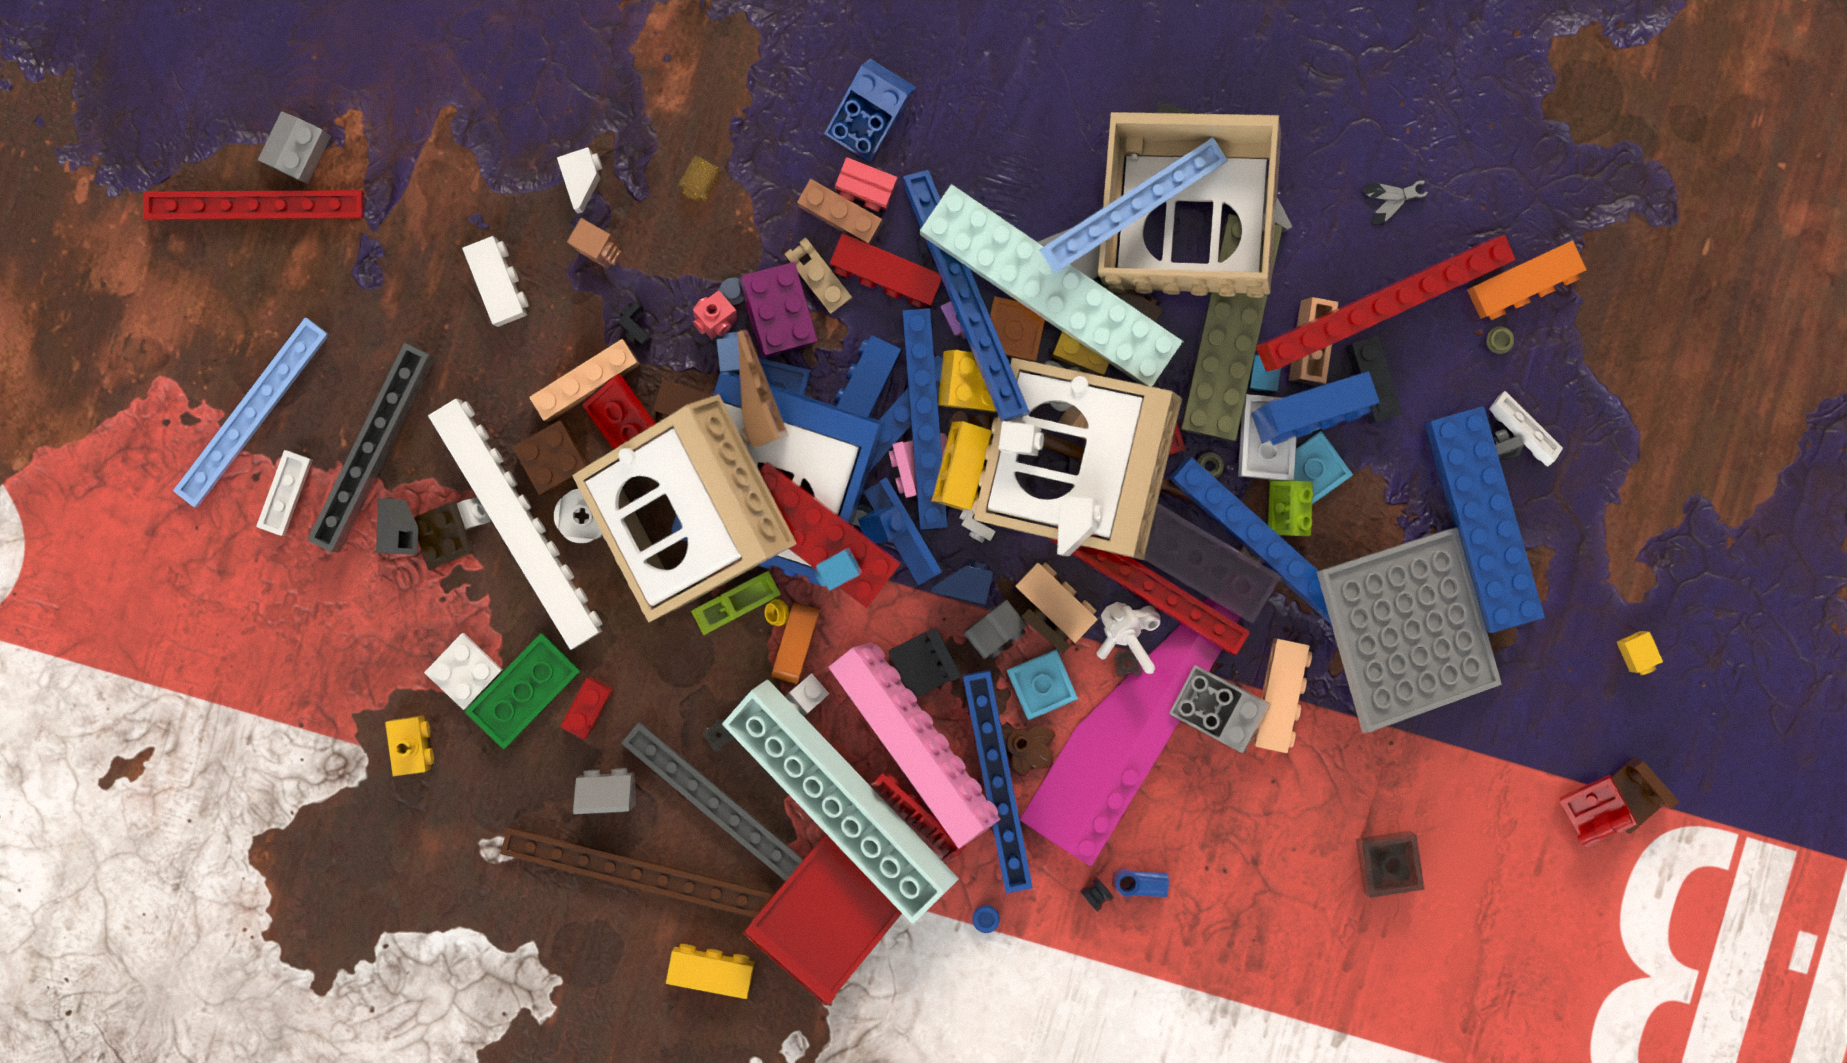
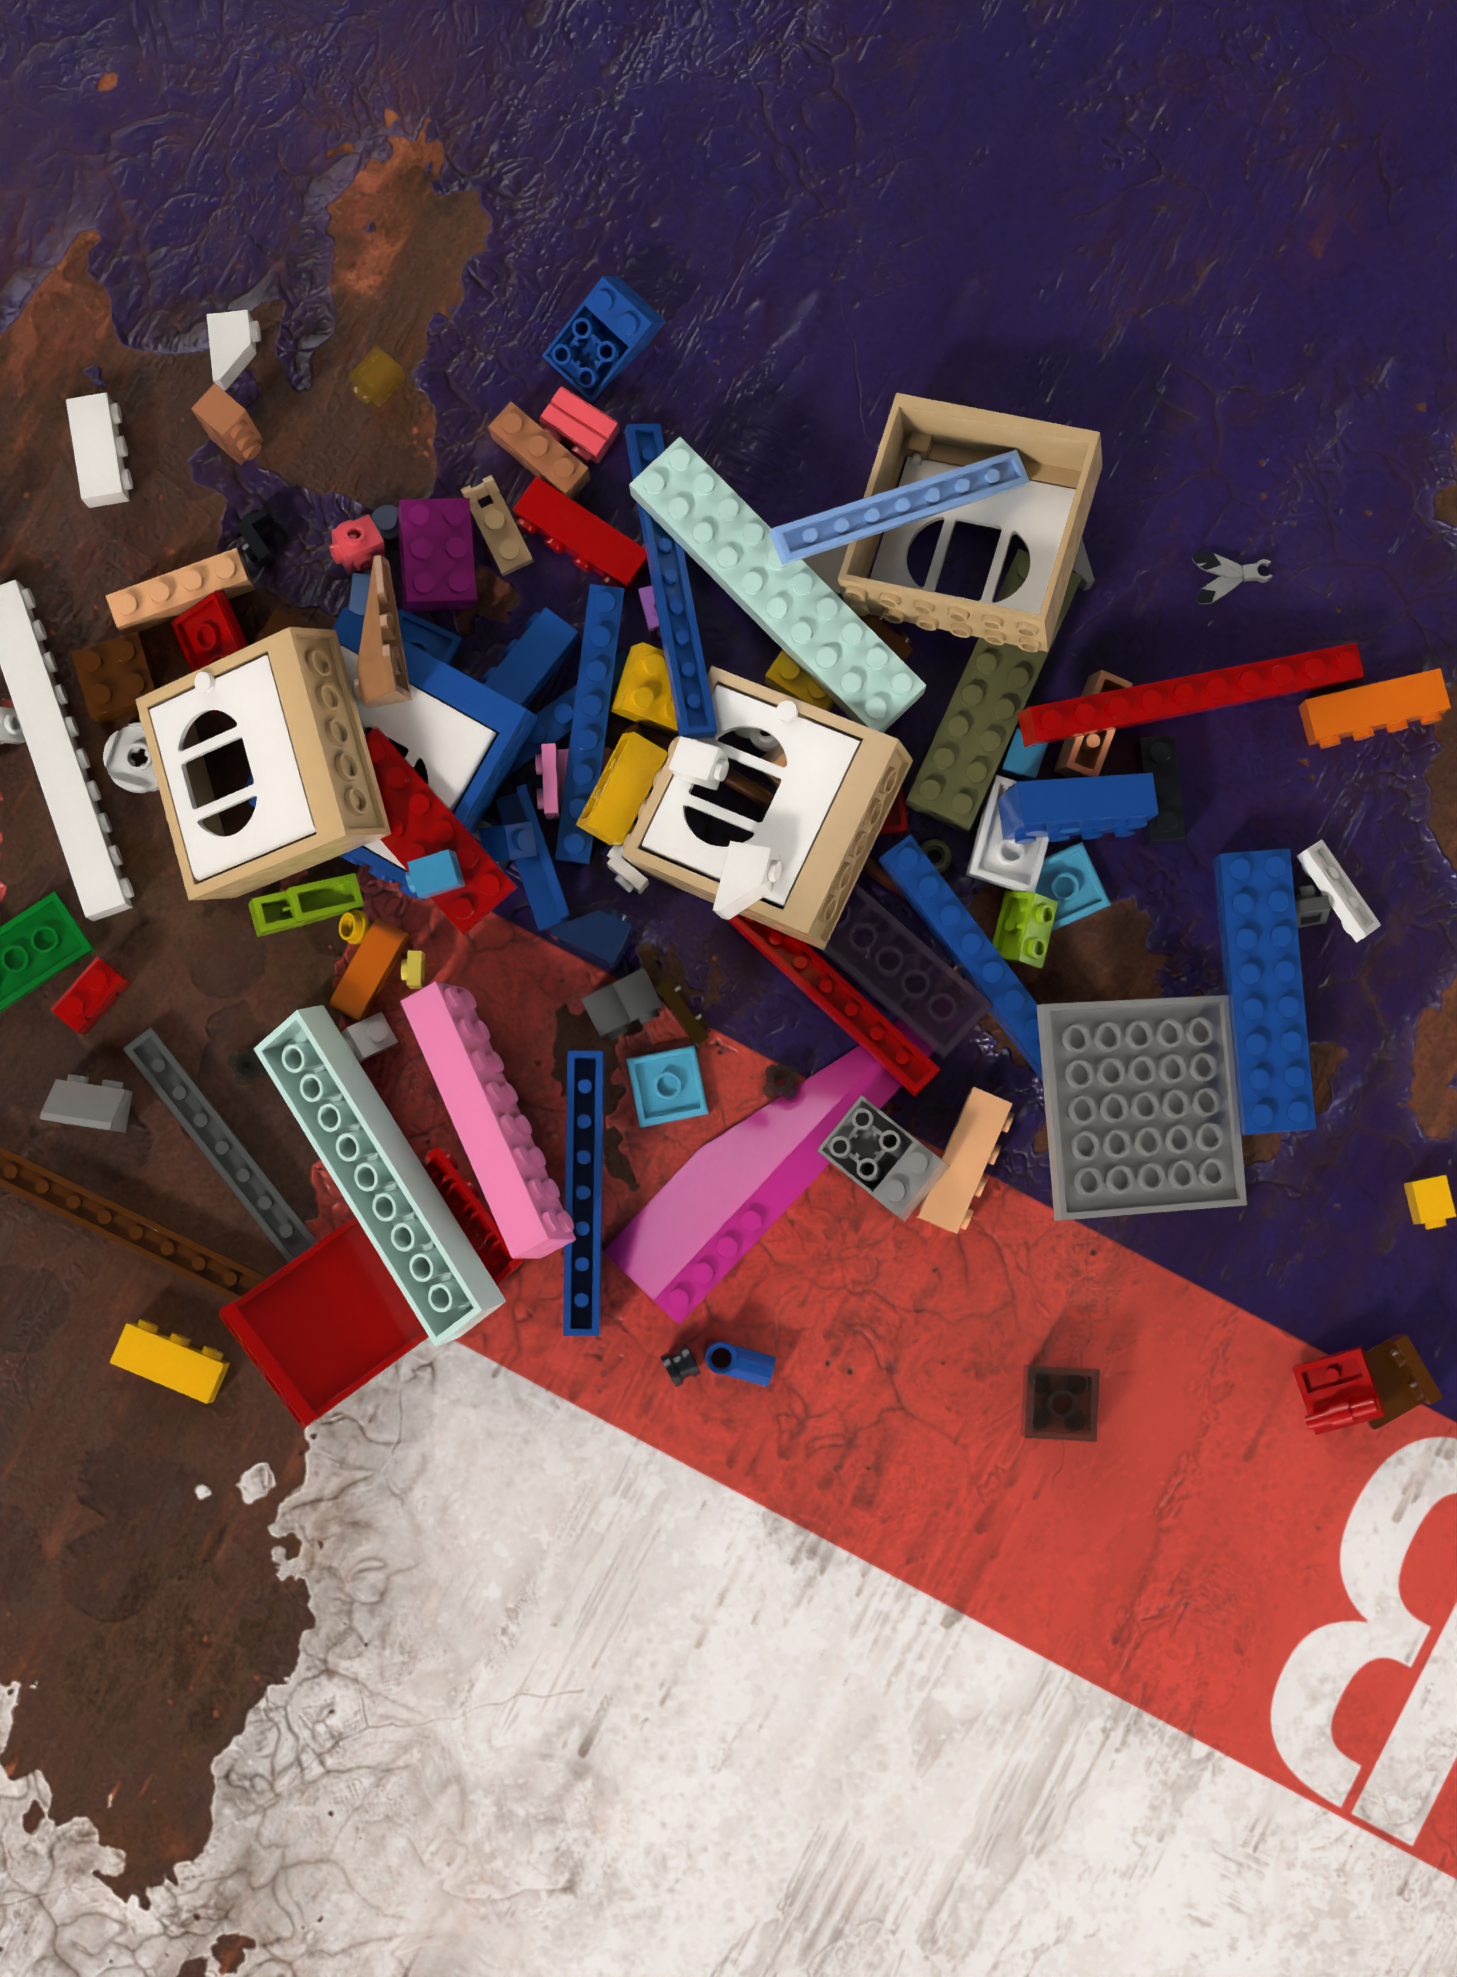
camera: 20 degrees right, 5 degrees down
black bracket [889,627,961,698] -> none
blue tile [972,904,1000,933] -> none
orange plate [990,296,1045,362] -> none
reddish brown plate [1006,725,1055,776] -> none
light nougat brick [1015,562,1098,643] -> none
white piece [1096,602,1161,674] -> none
olive plate [1486,326,1514,354] -> none
none -> light yellow plate [401,950,426,989]

